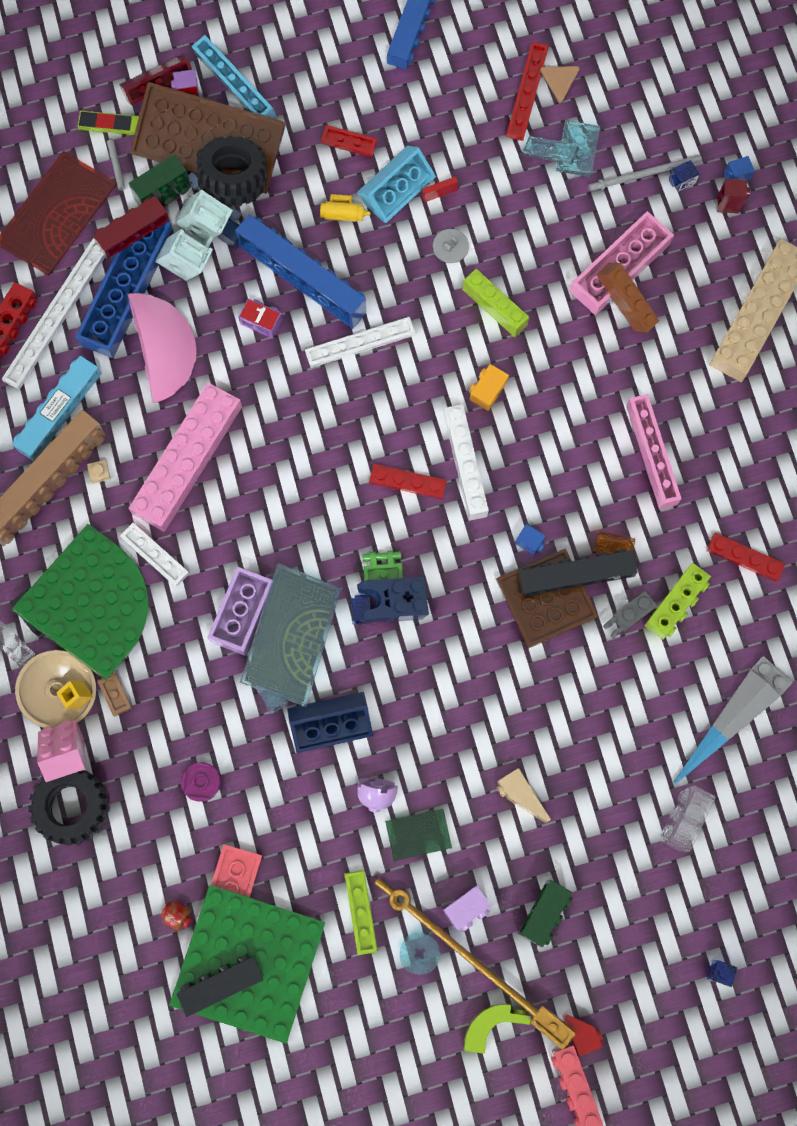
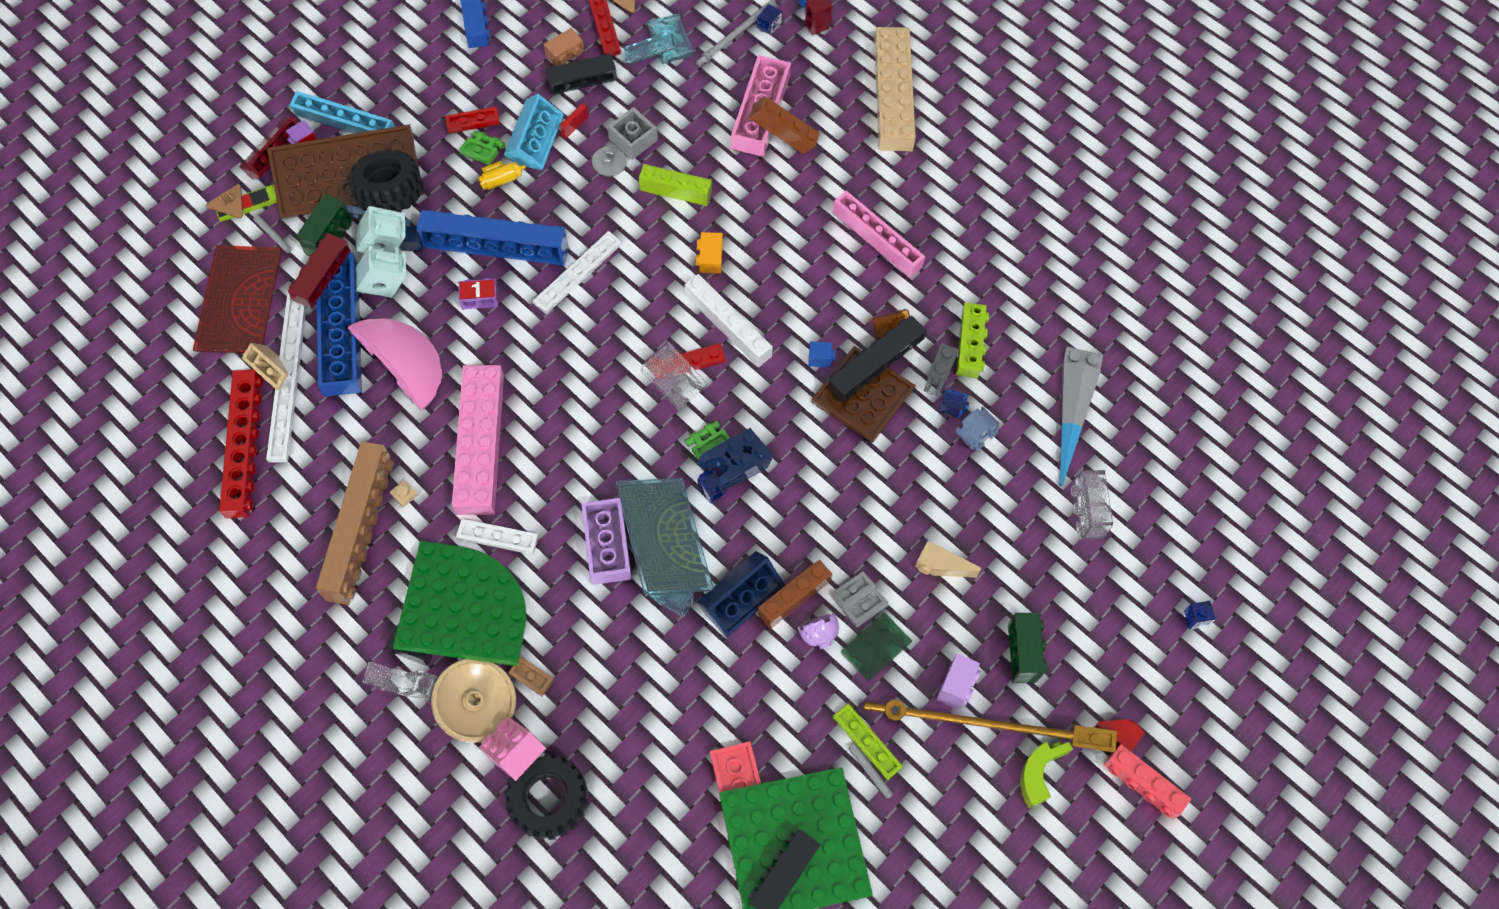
camera: 30 degrees left, 10 degrees down
medium azure brick [12,356,101,461] -> none
yellow brick [56,681,93,709] -> none
red head [161,900,192,931] -> none
magenta tile [181,762,221,802] -> none
clear light blue plate [399,933,440,975] -> none
red plate [706,533,785,582] -> none
none -> medium nougat piece [206,184,243,218]
none -> tan slope [242,343,289,390]
none -> bright green plate [459,131,505,166]
none -> nougat brick [543,28,584,66]
none -> black brick [545,54,617,95]
none -> light grey brick [607,107,658,160]
none -> clear brick [640,342,708,412]
none -> dark orange brick [757,559,832,629]
none -> light grey slope [831,572,888,628]
none -> light grey bar [848,743,894,799]
none -> clear blue brick [939,388,970,419]
none -> sand blue brick [955,406,999,452]

